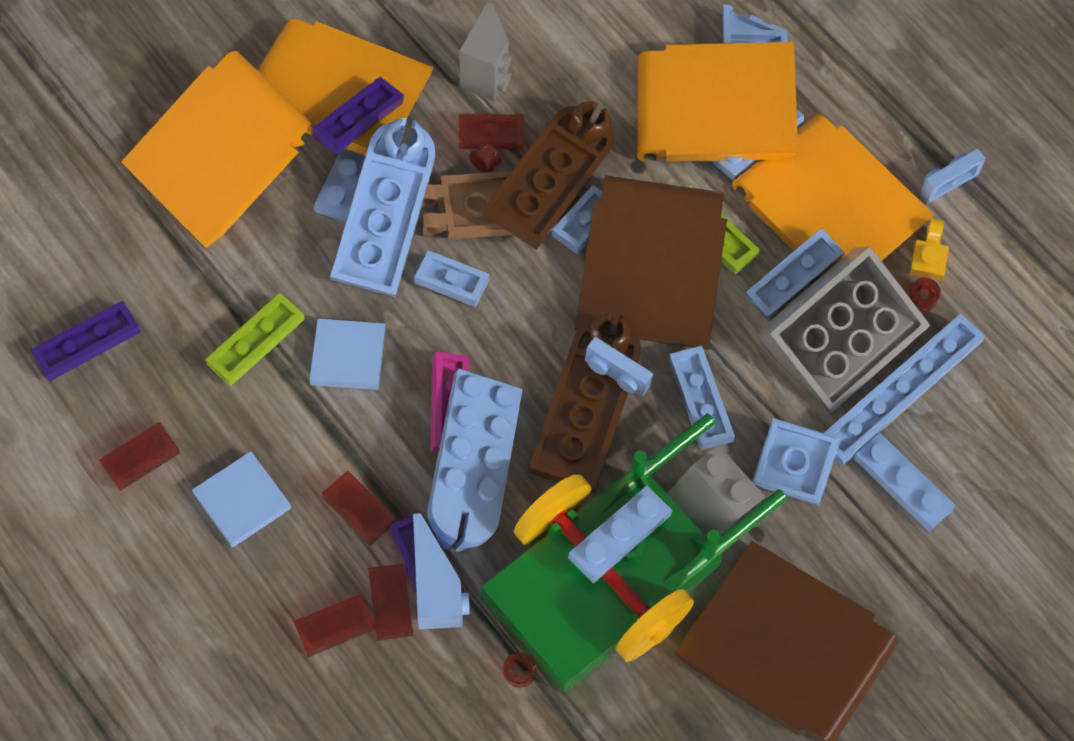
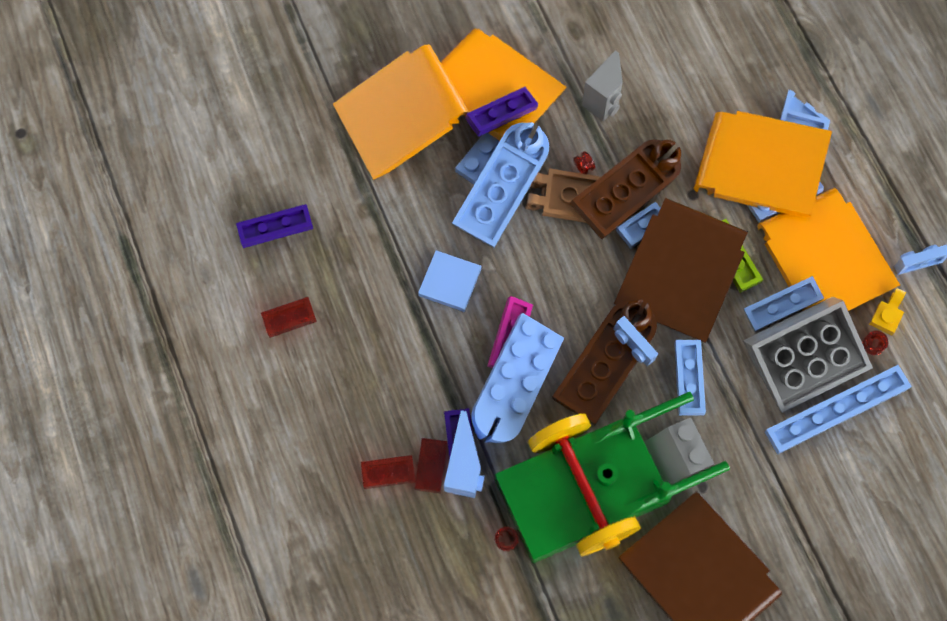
camera: 20 degrees right, 5 degrees up
light blue tile [192,452,291,548] -> none
lime plate [205,293,305,387] -> none
clear red plate [322,471,396,546] -> none
light blue plate [414,250,489,308] -> none
clear red plate [459,114,524,149] -> none
light blue plate [568,486,672,583] -> none
light blue tile [752,418,840,506] -> none
light blue plate [854,433,956,532] -> none

